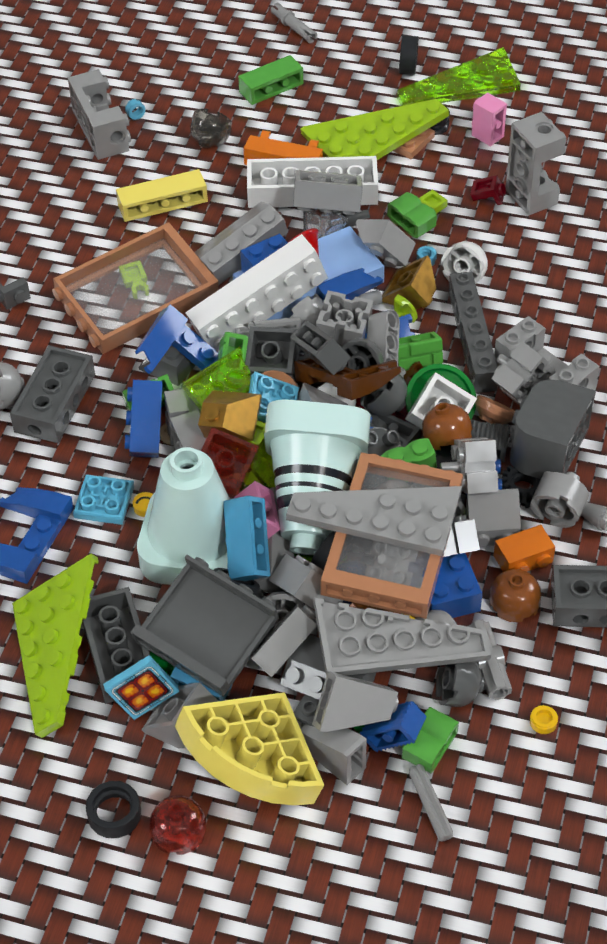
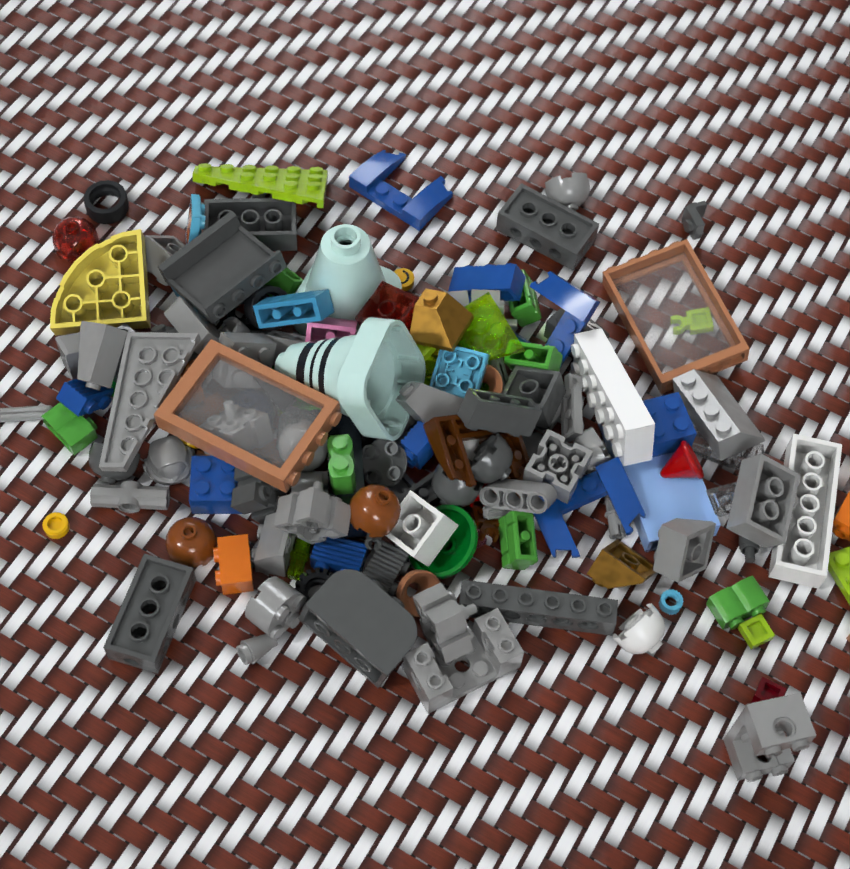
camera: 100 degrees right, 10 degrees up
medium azure tile [73,475,134,525] -> none
light yellow brick [116,169,208,222] -> none
light grey wing [286,486,462,556] -> none
lime tile [394,294,418,323] -> none

